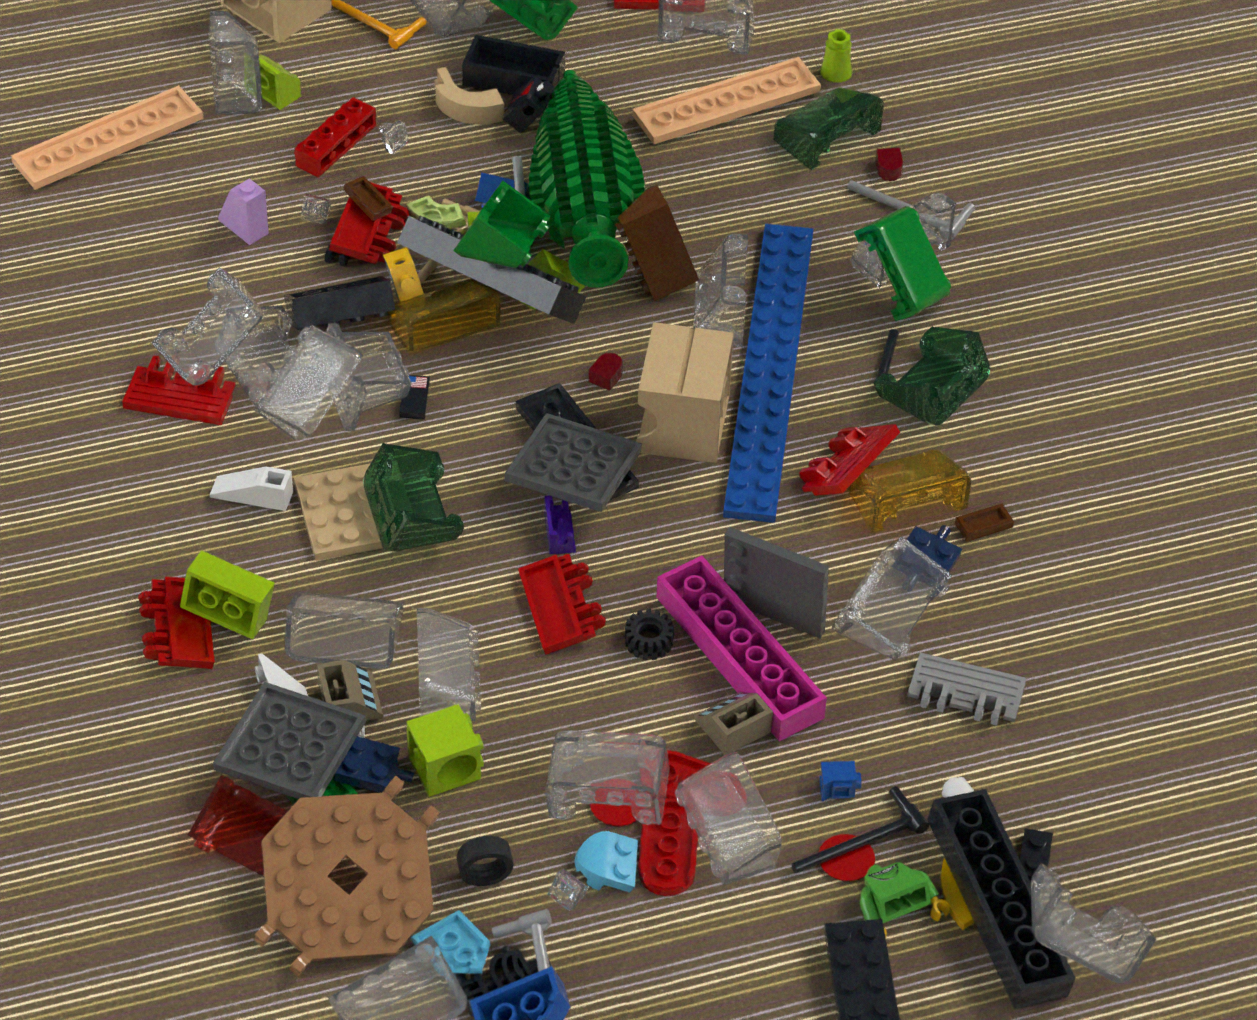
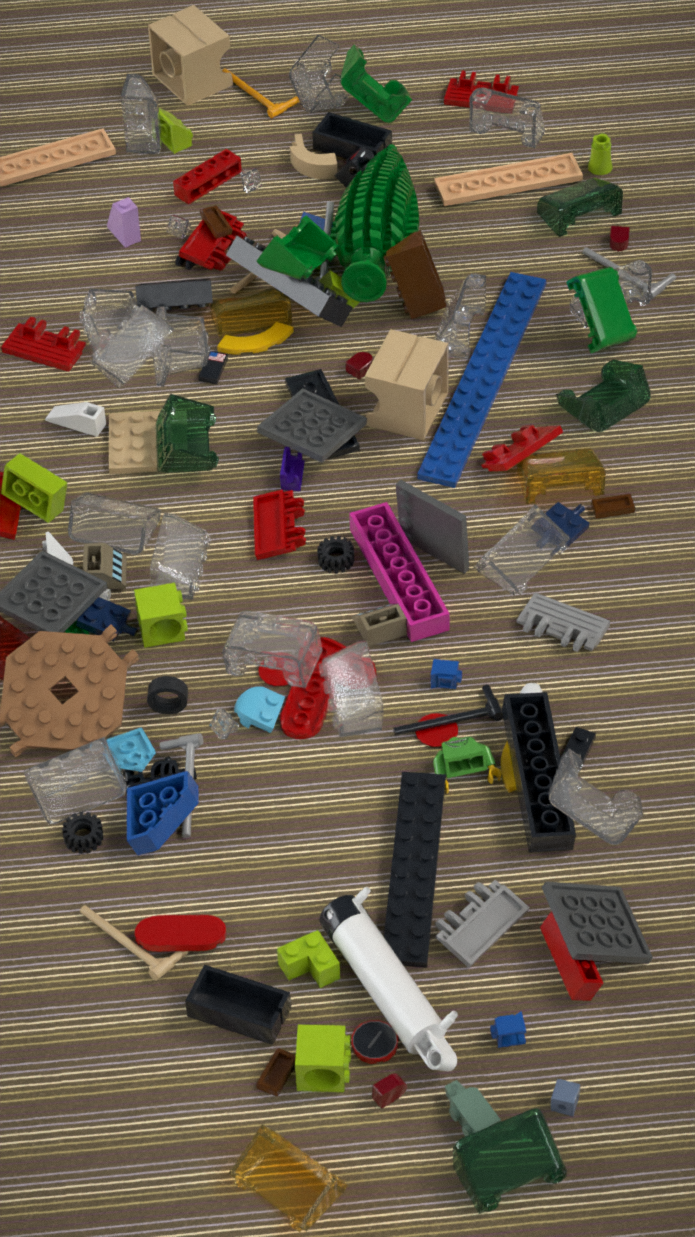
camera: 15 degrees right, 0 degrees up
clear windscreen [152,267,264,386] -> none
yellow torso [383,247,424,302] -> none
yellowish green tile [407,196,467,229] -> none
black bar [875,329,899,388] -> none
none -> yellow tile [217,322,294,355]

